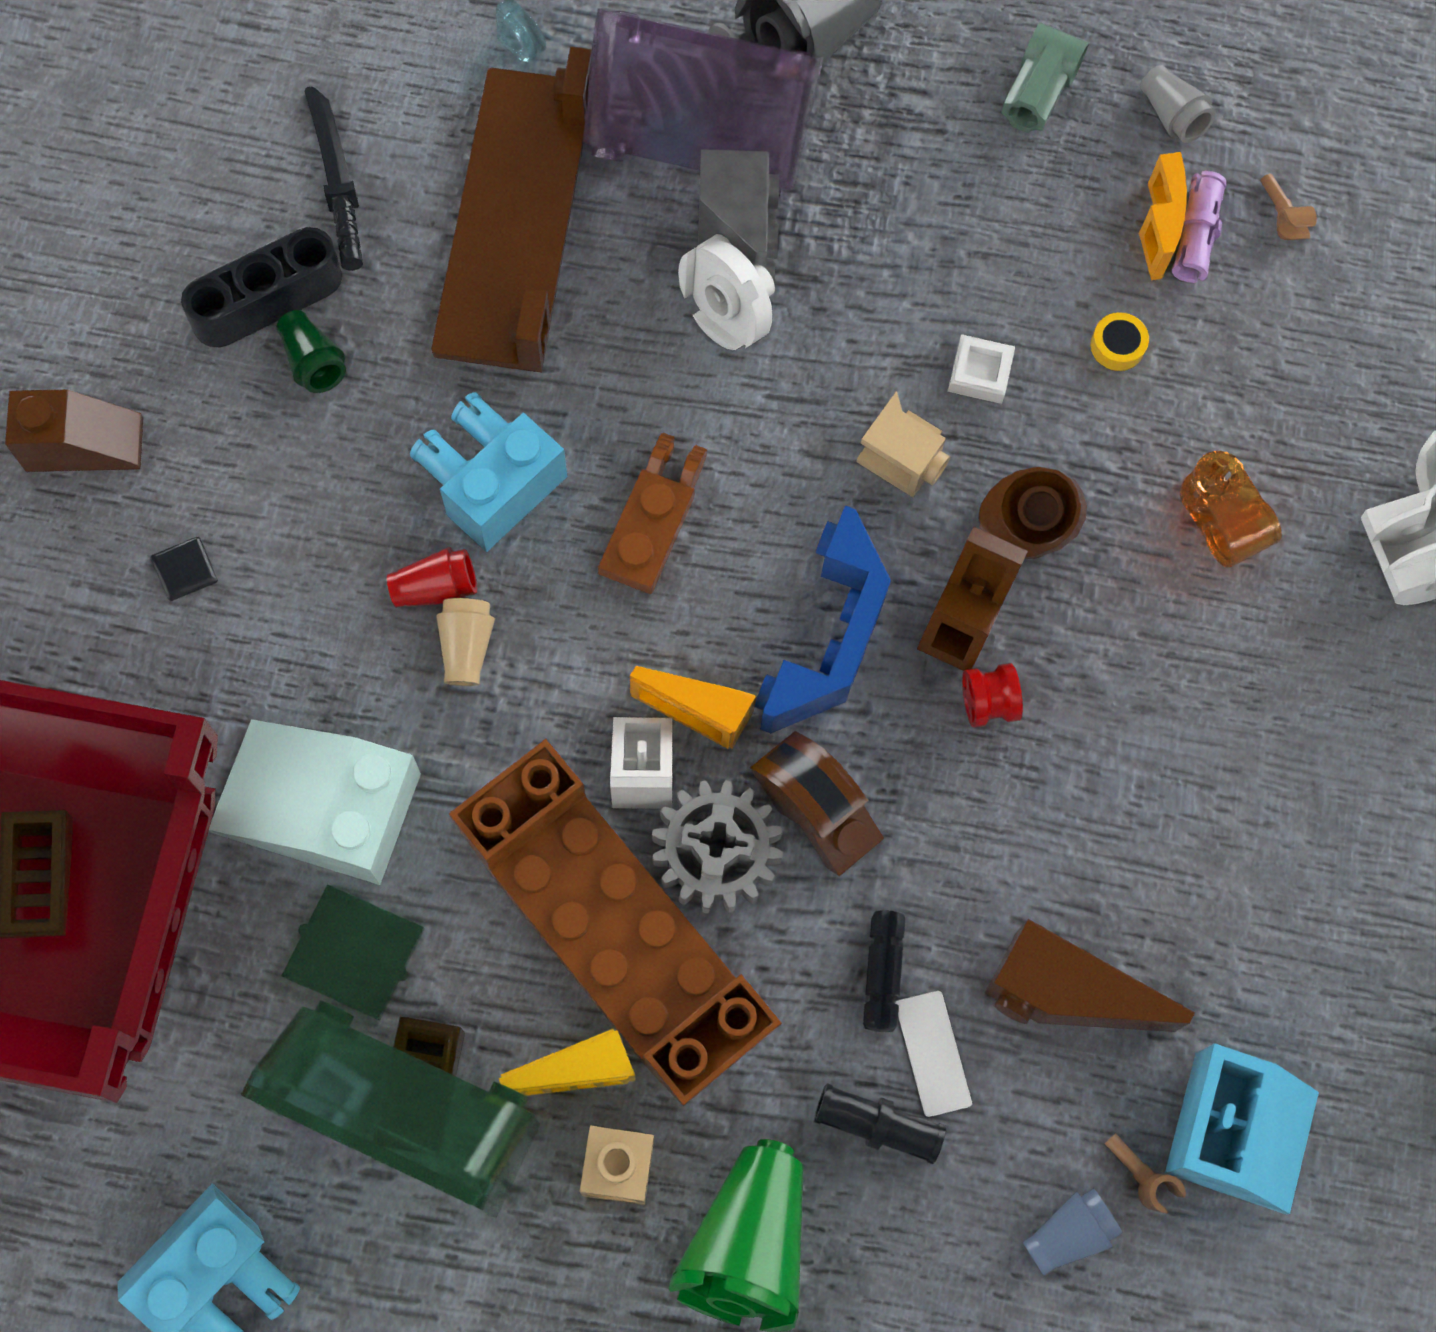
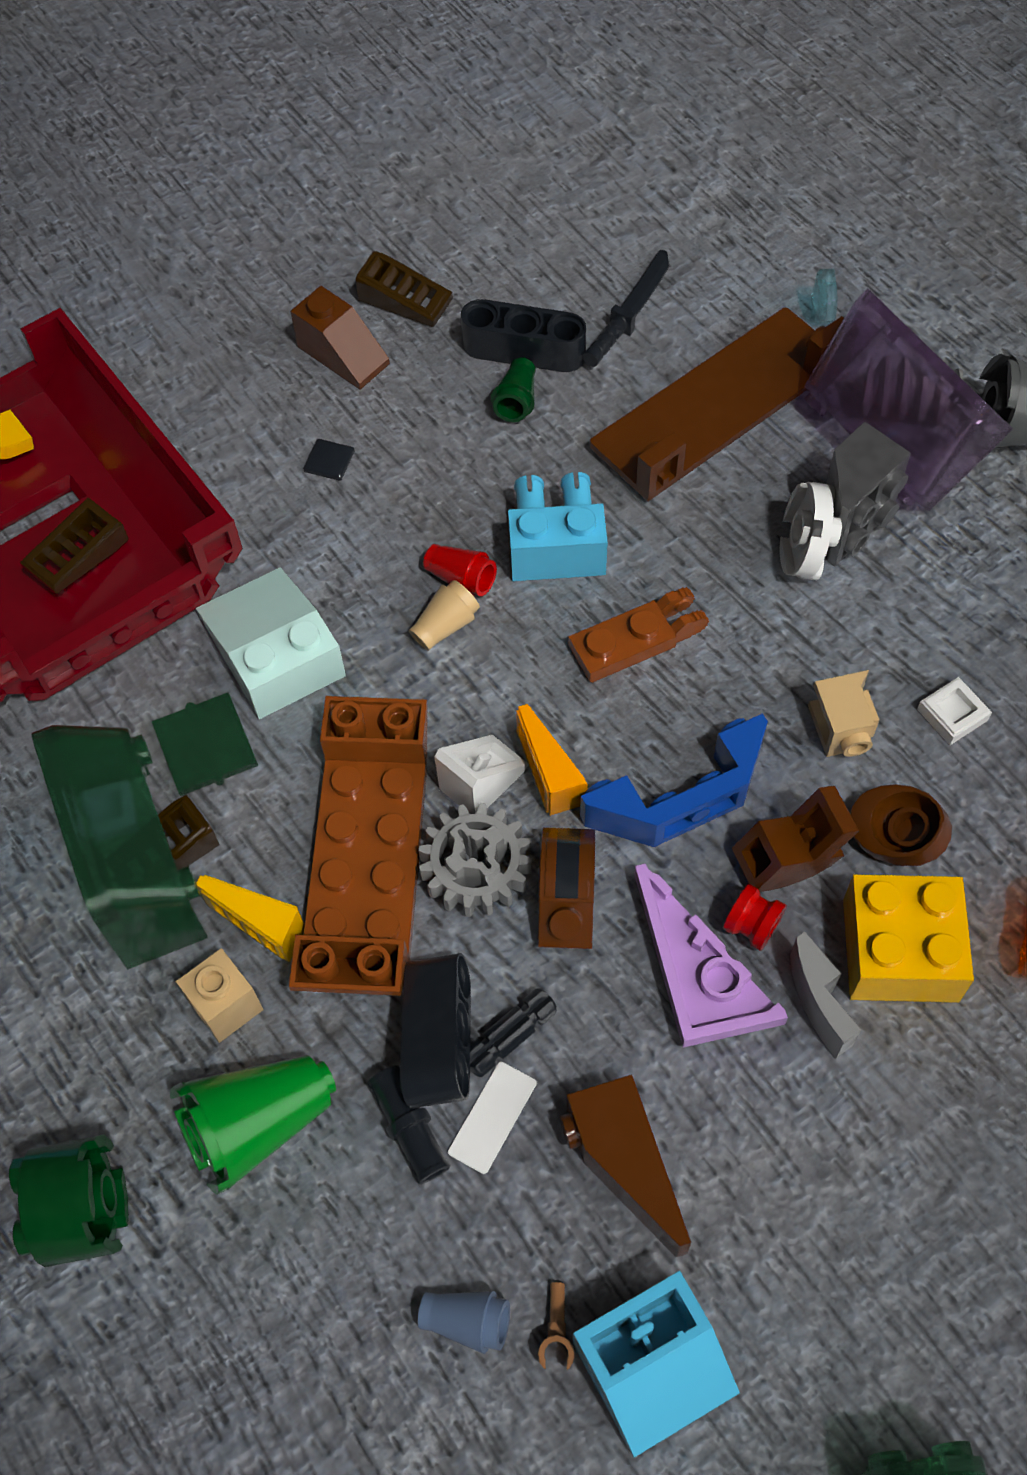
camera: 50 degrees right, 10 degrees down
none -> dark brown slope [356,251,453,327]
none -> black beam [400,953,471,1108]
none -> lavender wing [634,864,788,1048]
none -> light grey slope [789,932,861,1059]
none -> yellow brick [843,874,974,1003]

